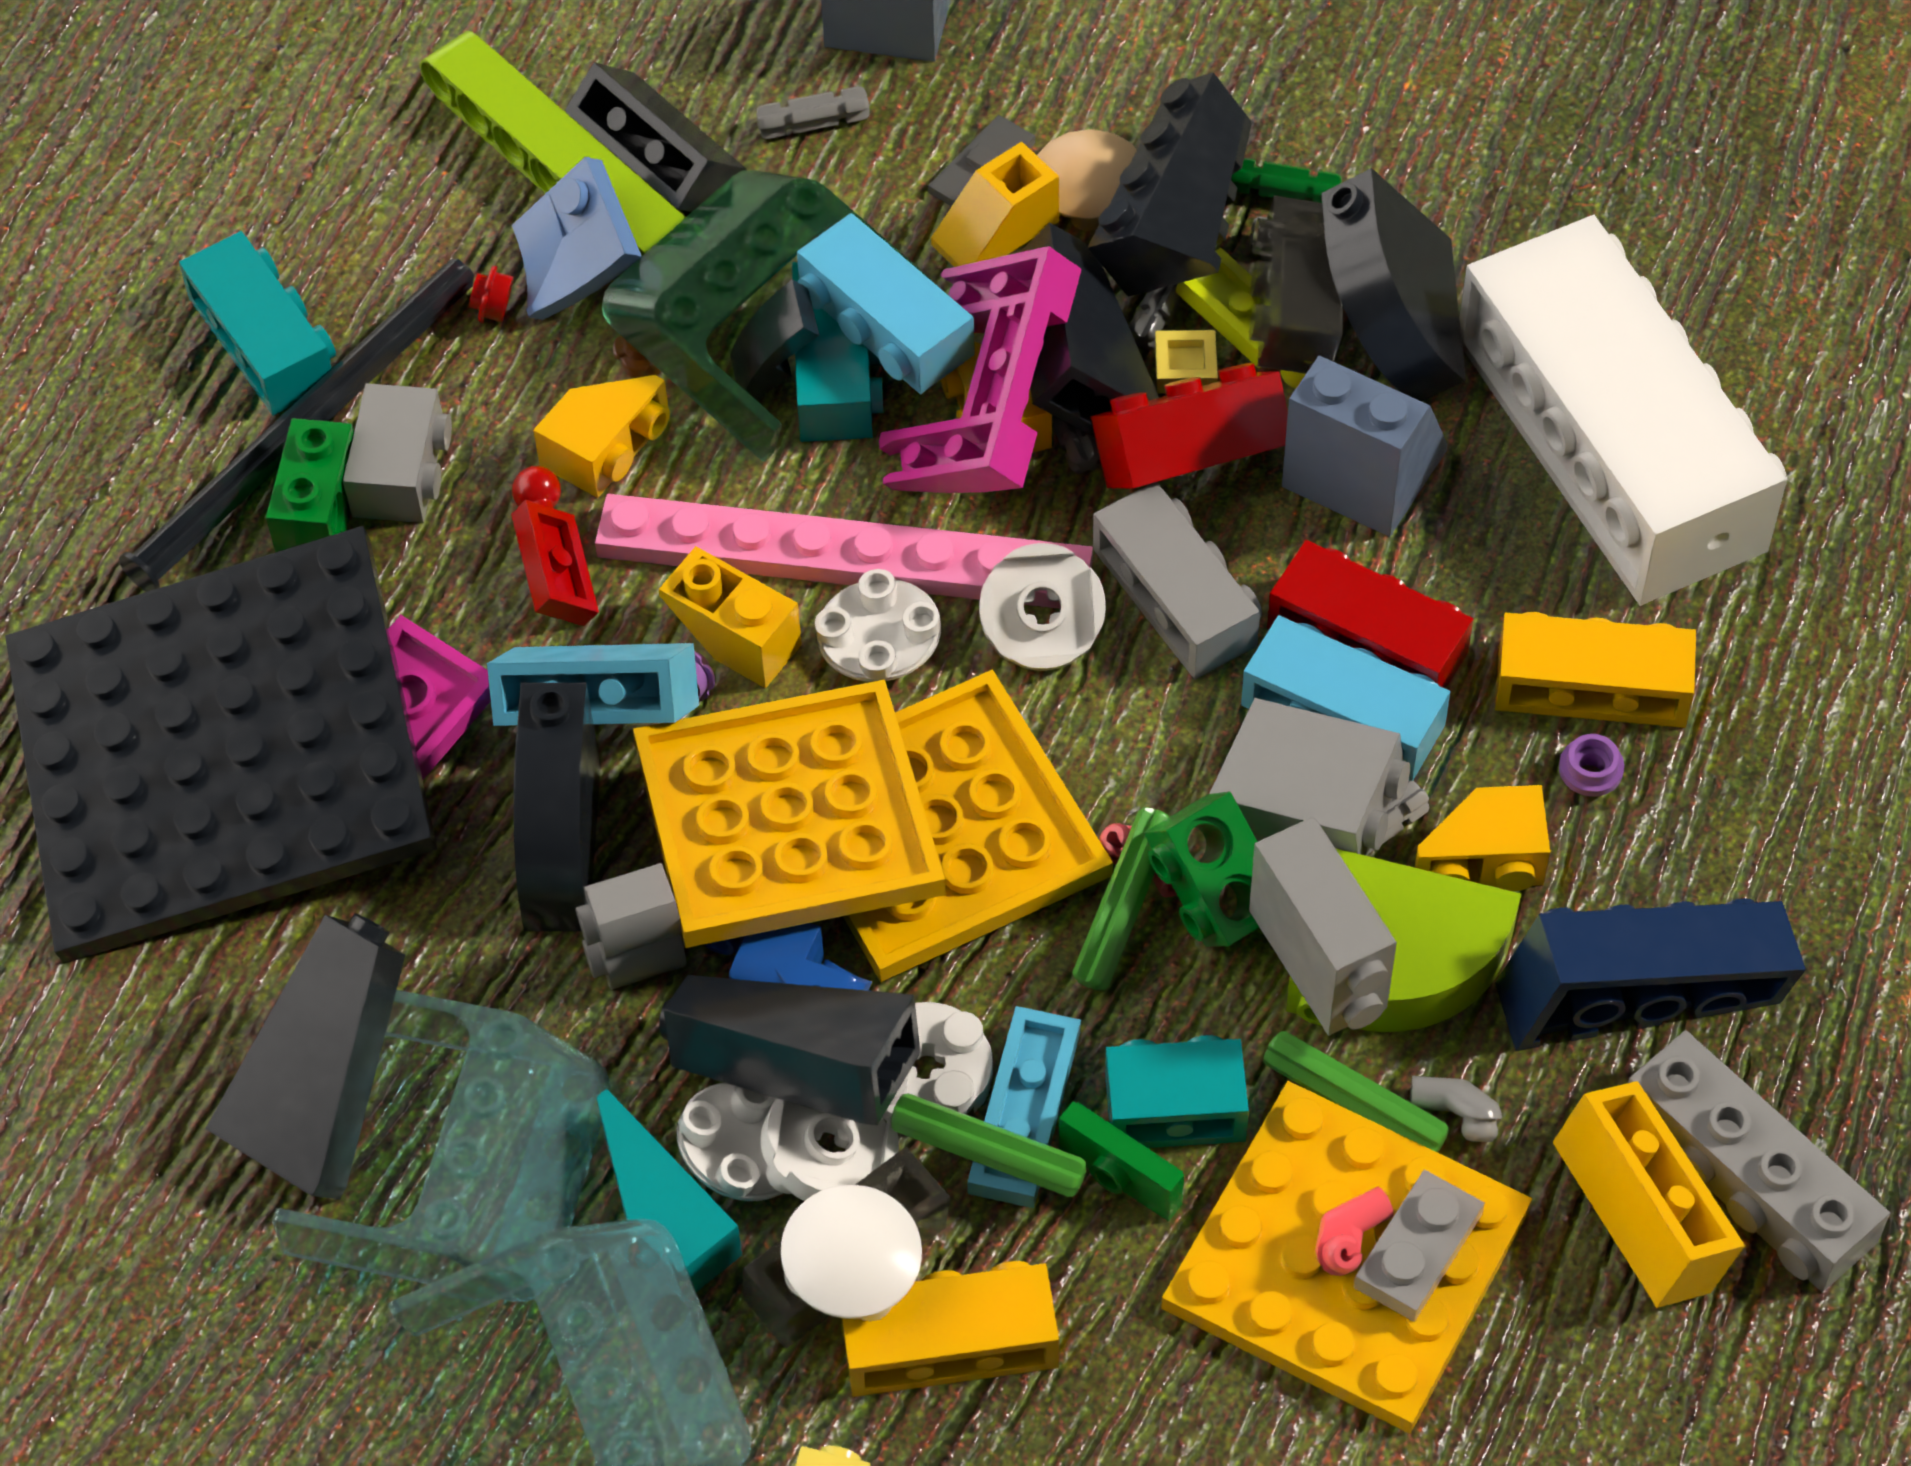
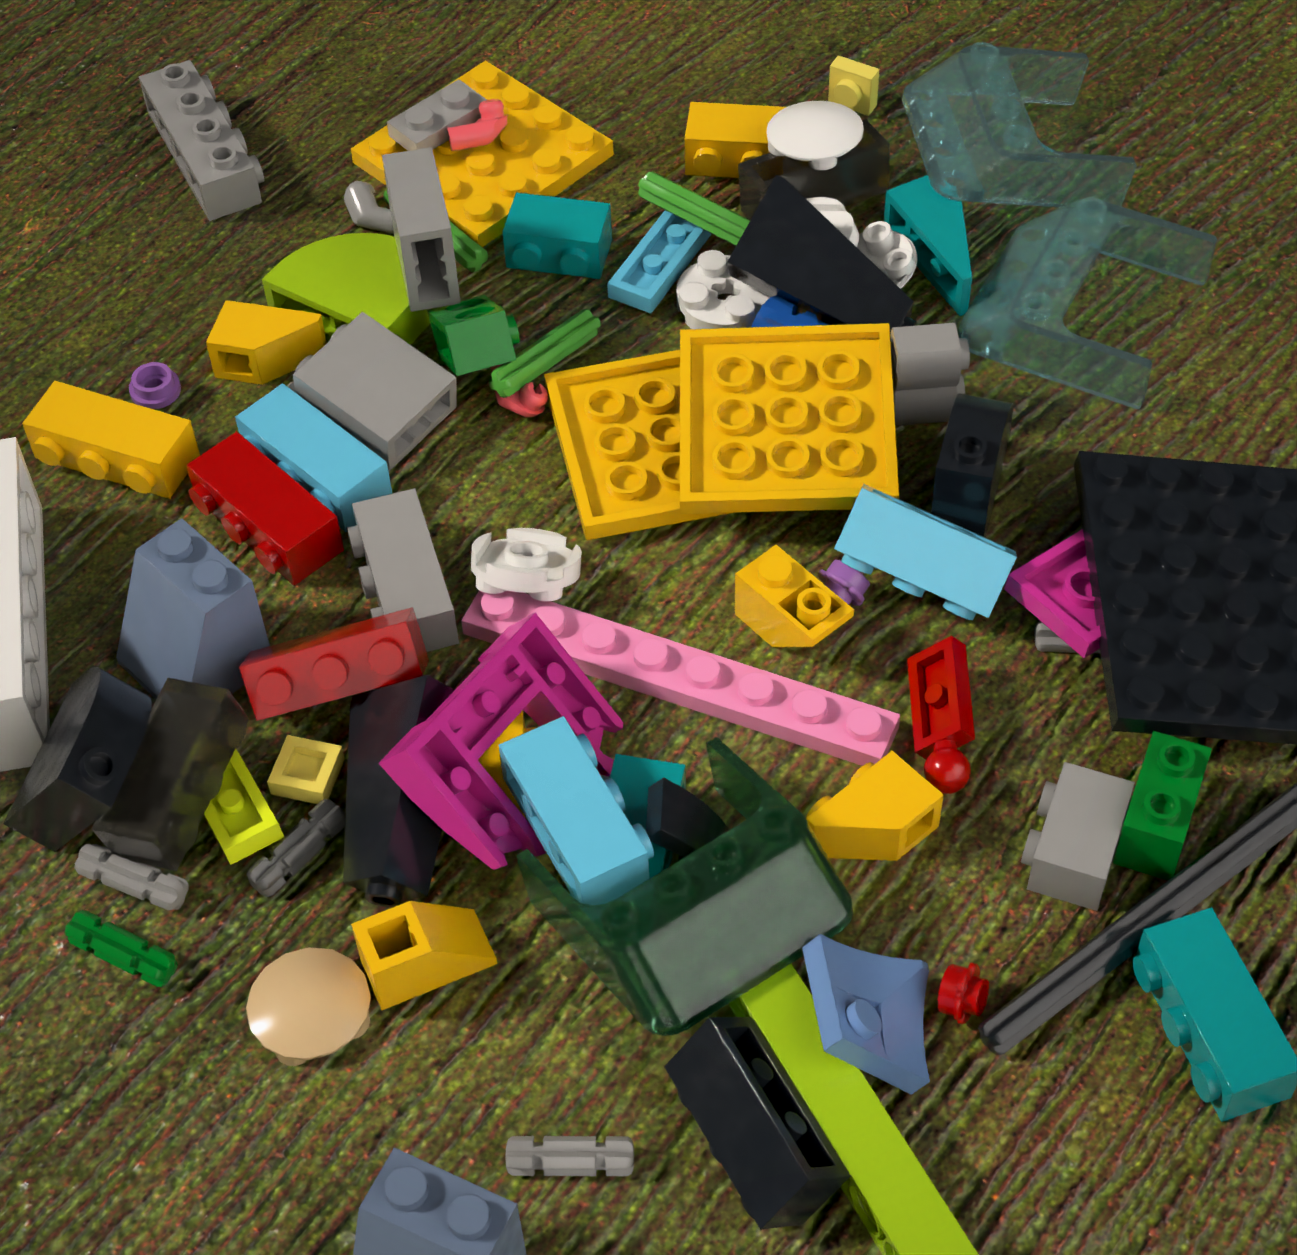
camera: 165 degrees left, 5 degrees down
black slope [205,913,405,1200] -> none
white dish [815,569,941,682] -> none
dark grey piece [928,115,1035,207] -> none
green plate [1059,1101,1184,1222] -> none
black wedge [1087,72,1252,297] -> none
dark blue wedge [1495,898,1806,1051] -> none
yellow brick [1552,1081,1745,1308] -> none

